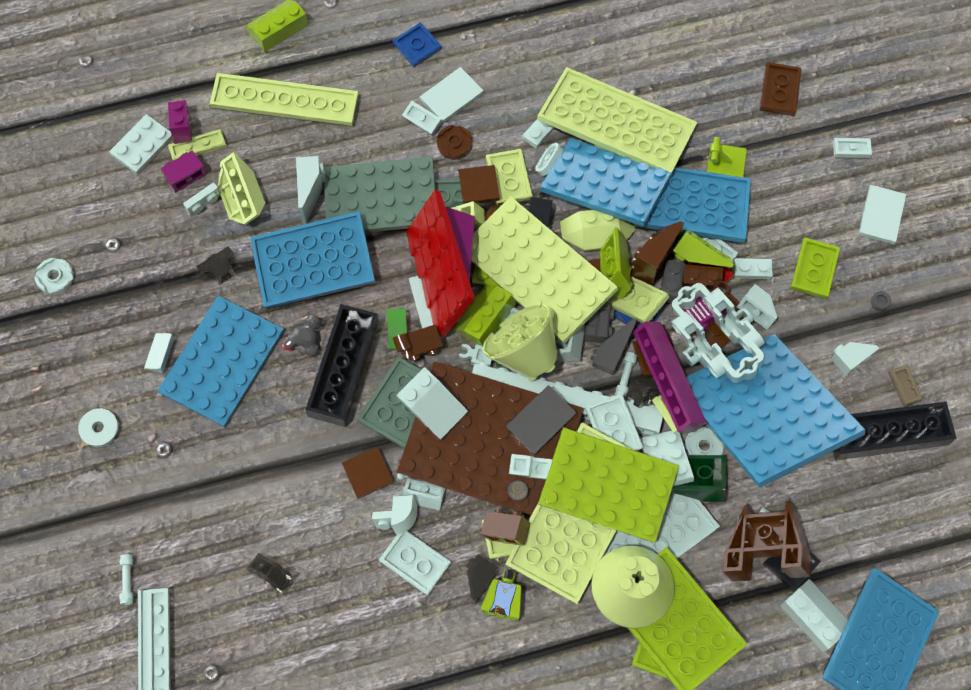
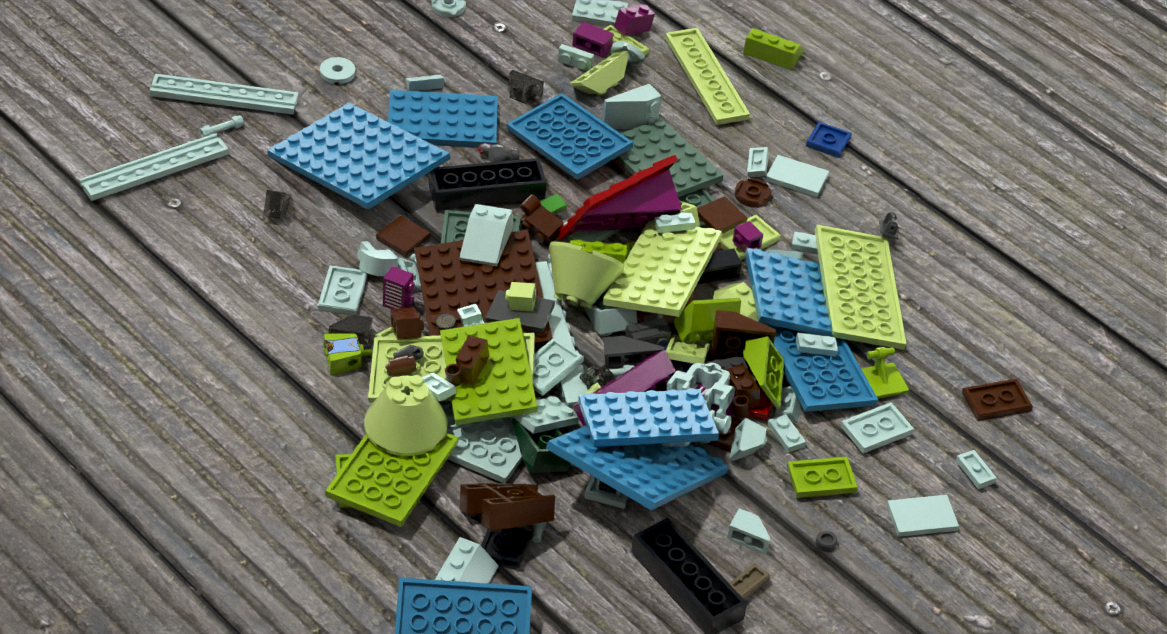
camera: 60 degrees right, 25 degrees down
none -> light aqua plate [149,74,298,114]
none -> dark azure plate [267,103,450,209]
none -> magenta brick [383,266,415,309]
none -> reddish brown brick [386,355,417,377]
none -> dark grey arm [393,345,424,360]
none -> light aqua plate [422,373,456,401]
none -> reddish brown hinge [445,335,490,387]
none -> yellowish green brick [505,282,536,312]
none -> plate [578,388,719,447]
none -> light aqua tile [611,41,645,66]
none -> light aqua plate [654,212,696,233]
none -> magenta brick [732,221,763,253]
none -> light aqua plate [796,333,838,357]
none -> light aqua plate [840,402,914,453]
none -> dark grey hinge [879,212,898,239]

